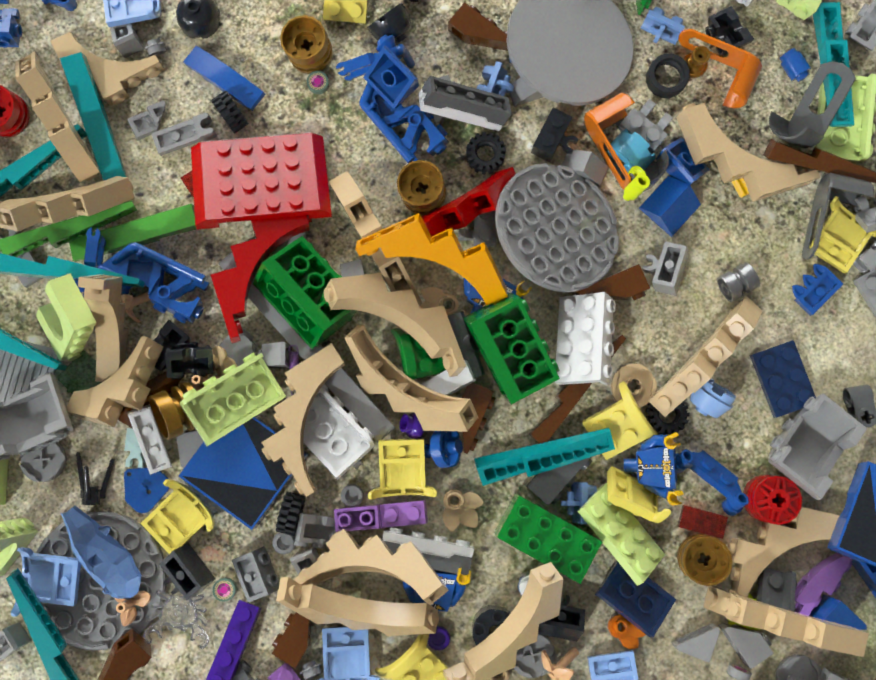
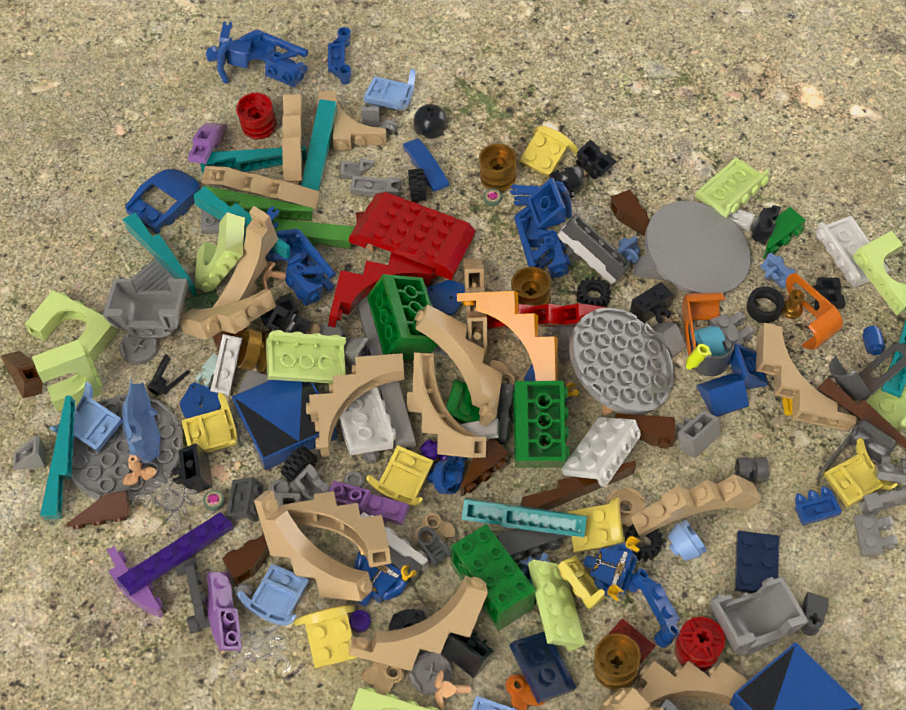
camera: 25 degrees right, 25 degrees down
none -> dark grey piece [417,527,451,568]
none -> blue piece [427,280,465,315]

